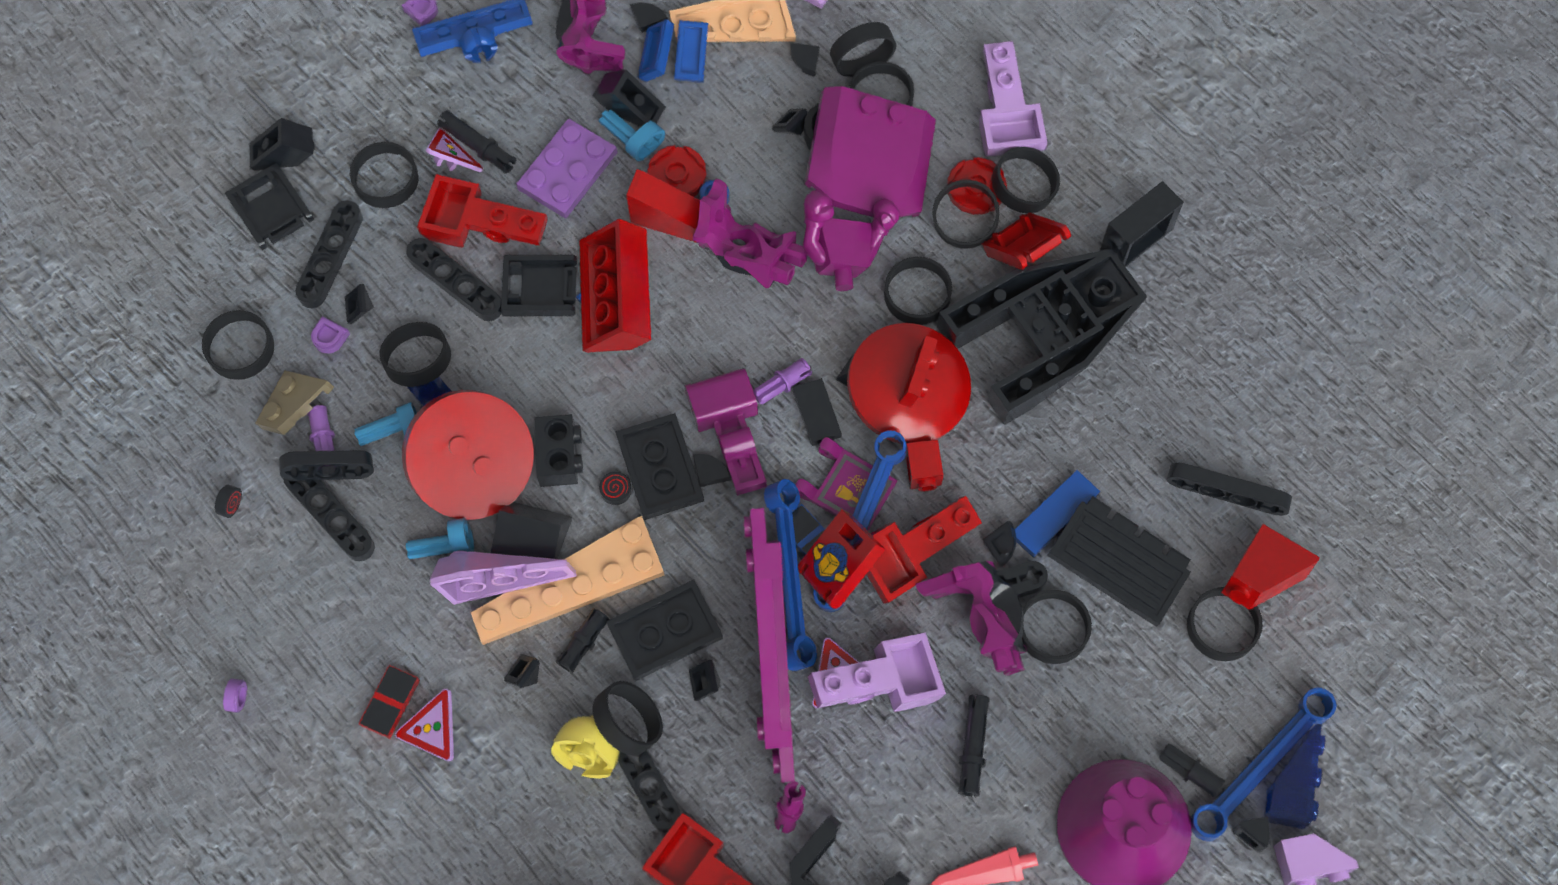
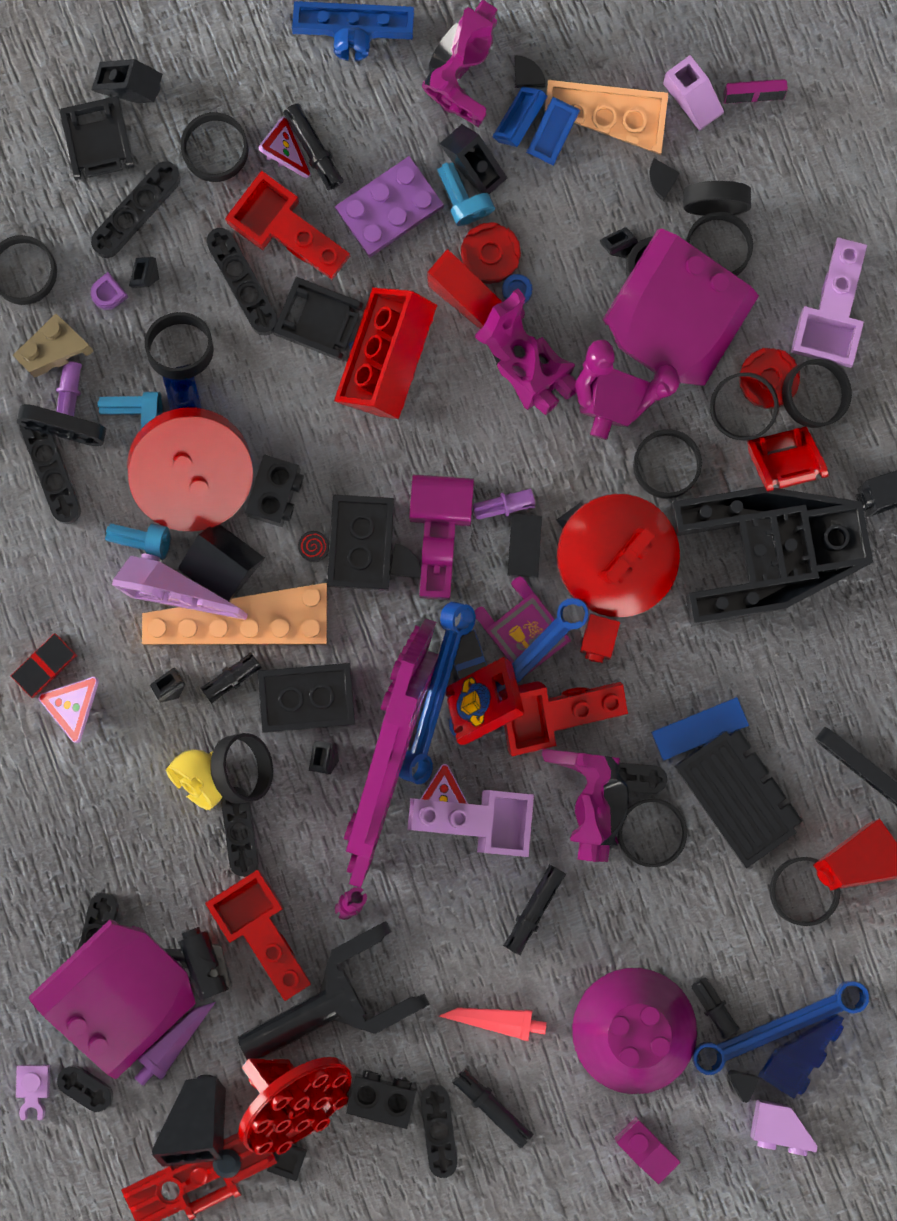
camera: 25 degrees right, 15 degrees up
black tile [982,521,1016,566] -> none

